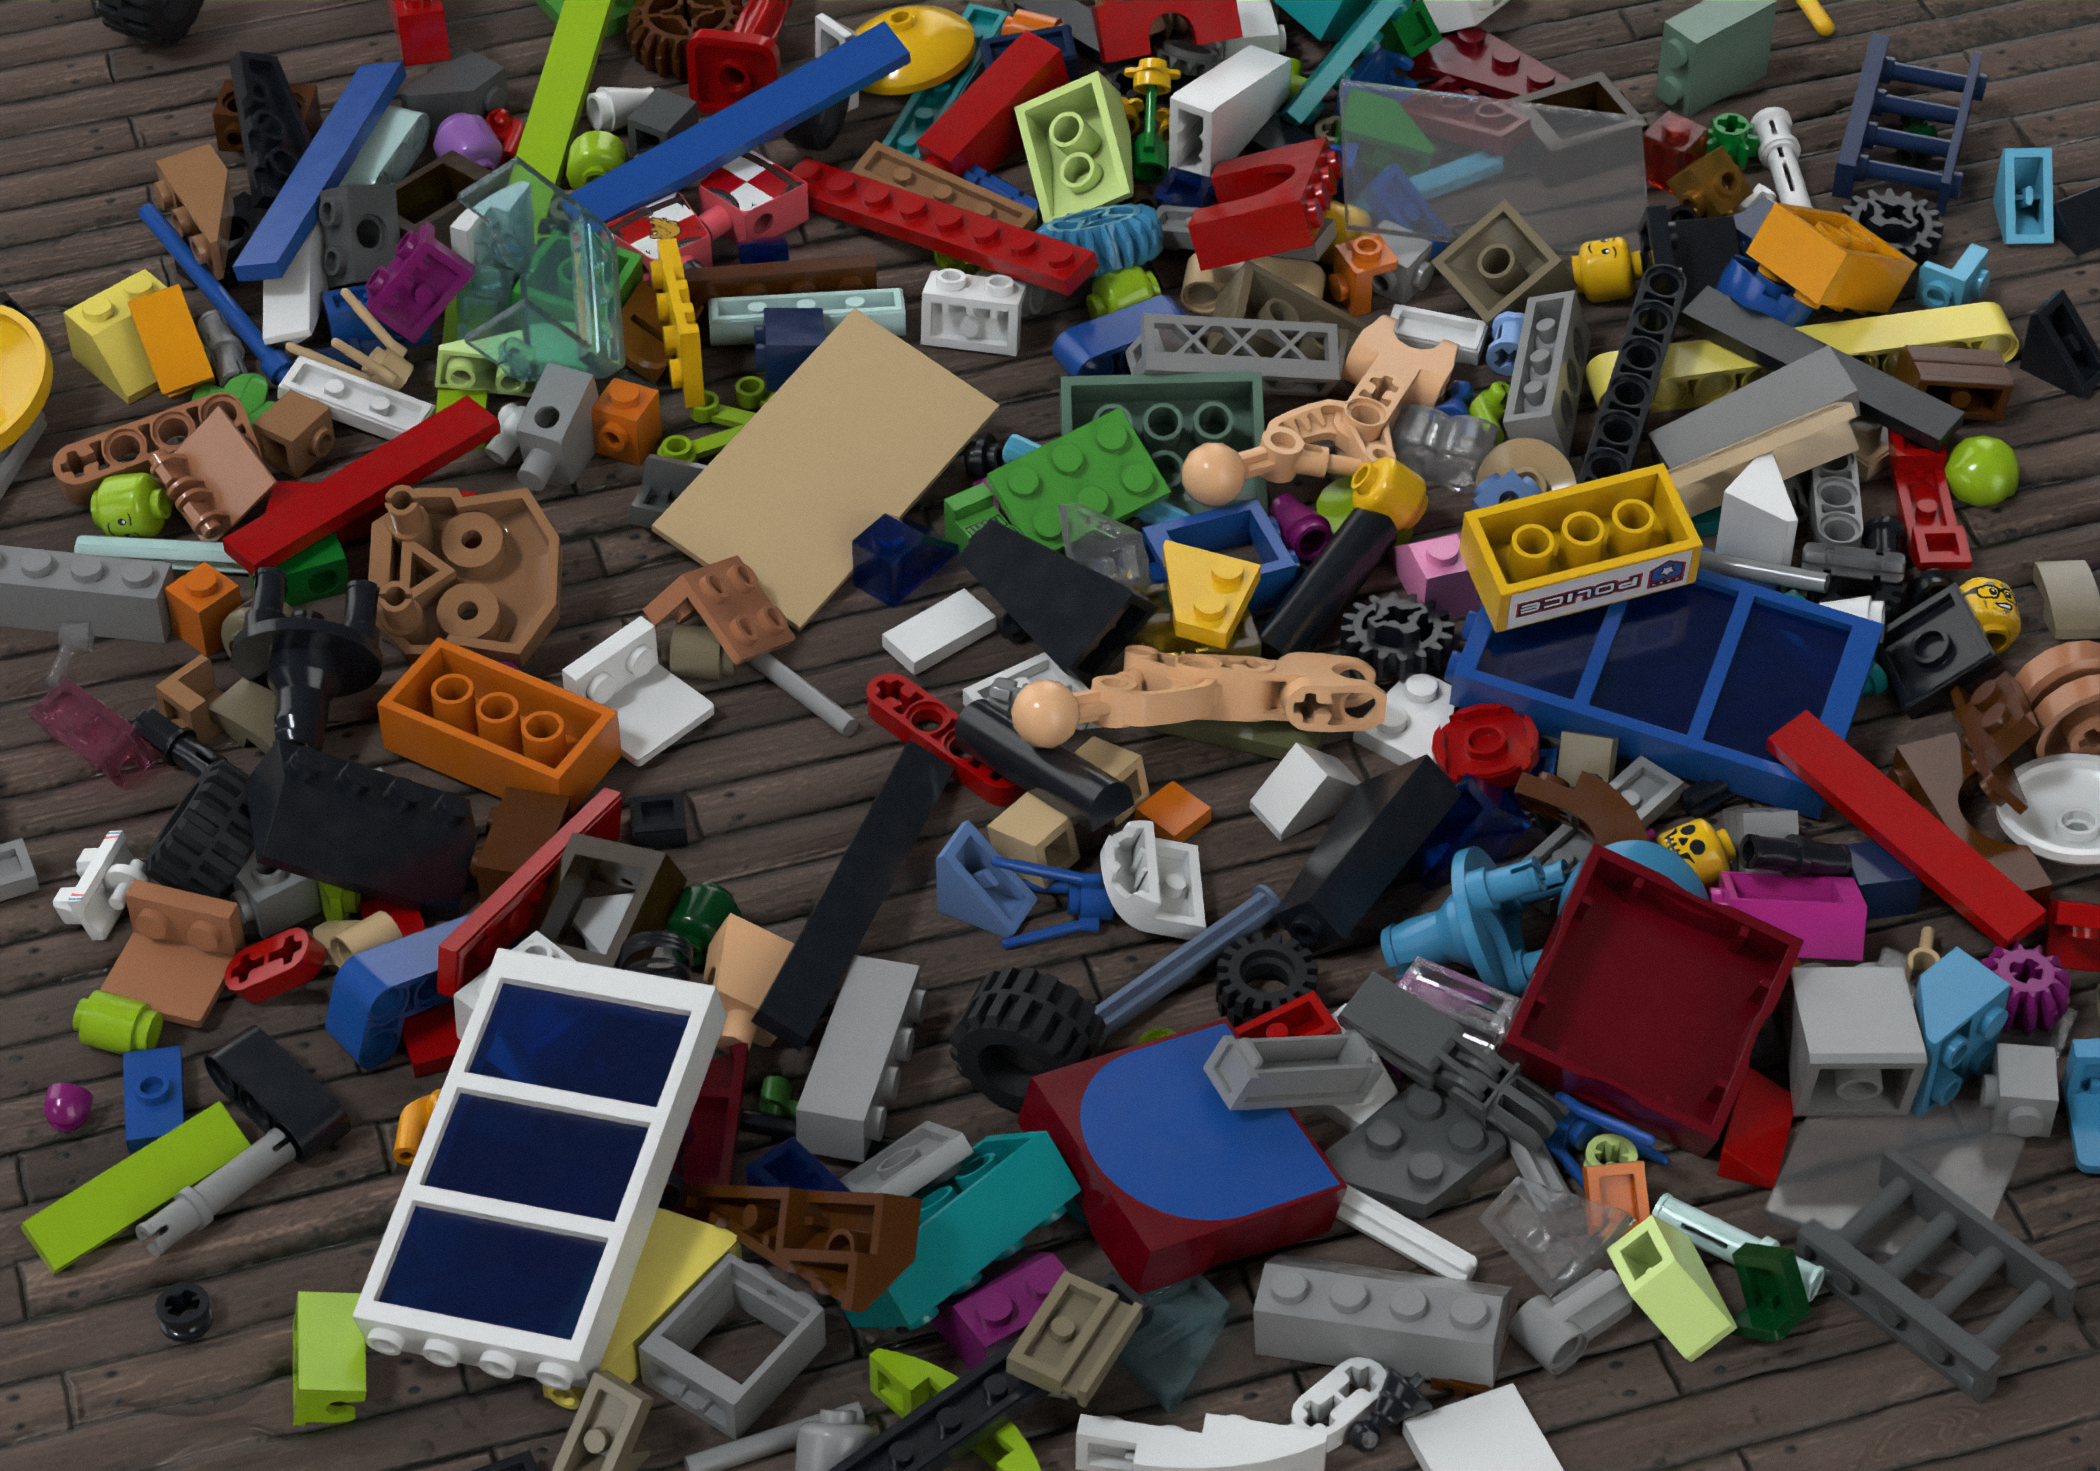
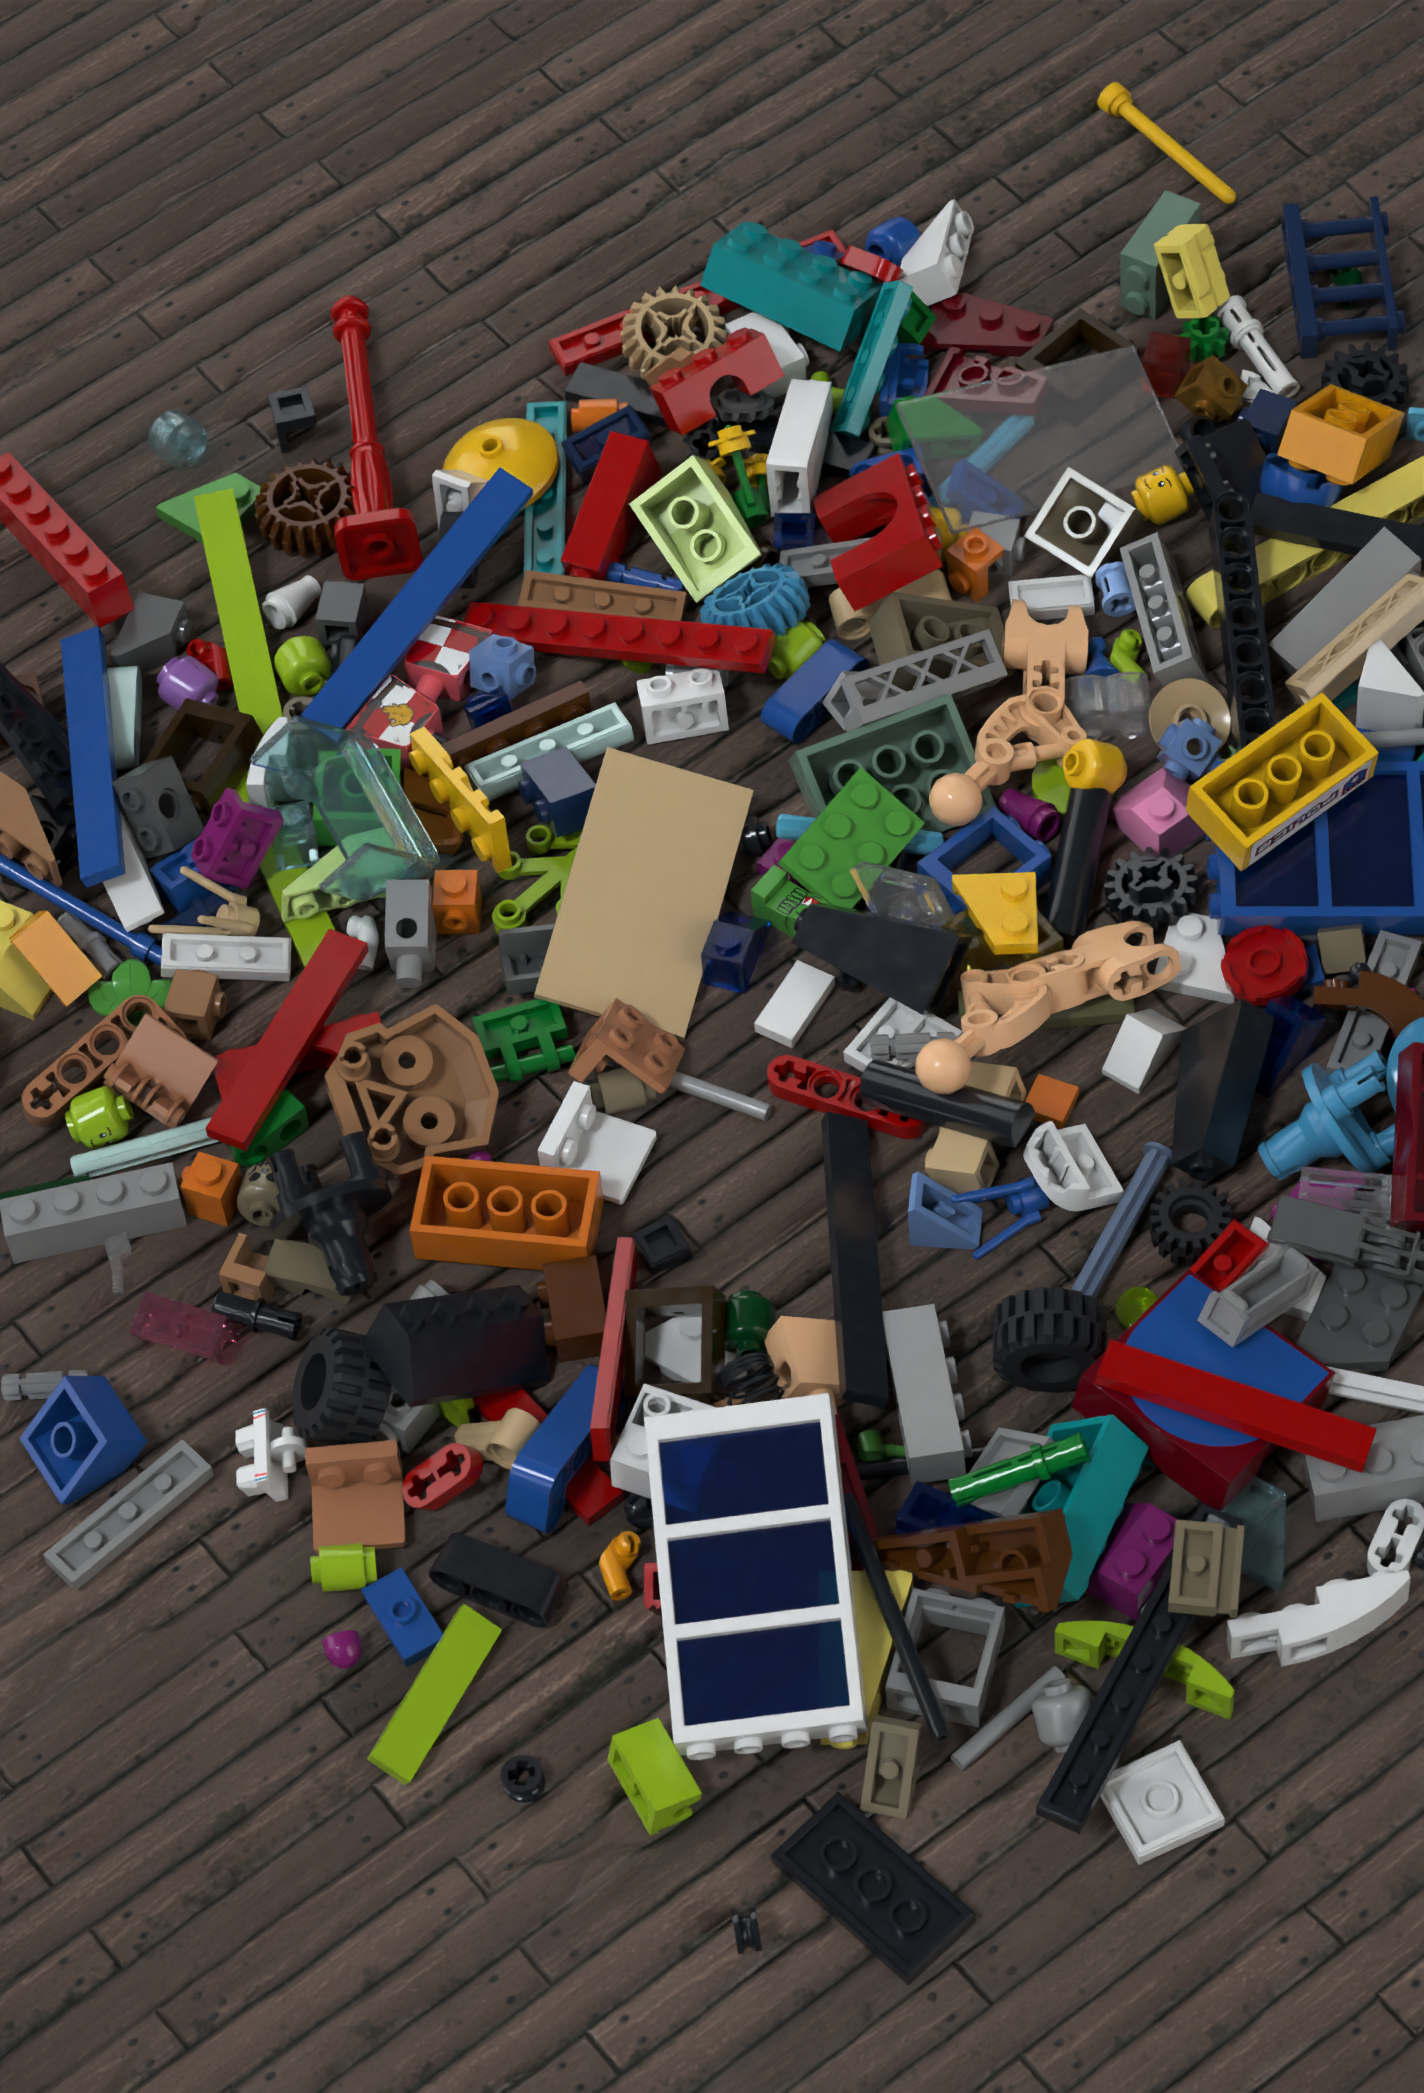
camera: 15 degrees left, 10 degrees up
light grey pin [135,1128,296,1257] -> none
none -> medium blue brick [469,633,536,700]
none -> green plate [472,999,575,1083]
none -> black piece [843,1493,951,1743]
none -> green pin [948,1432,1091,1507]
none -> red tile [1095,1339,1377,1473]
none -> light yellow brick [1154,224,1230,318]

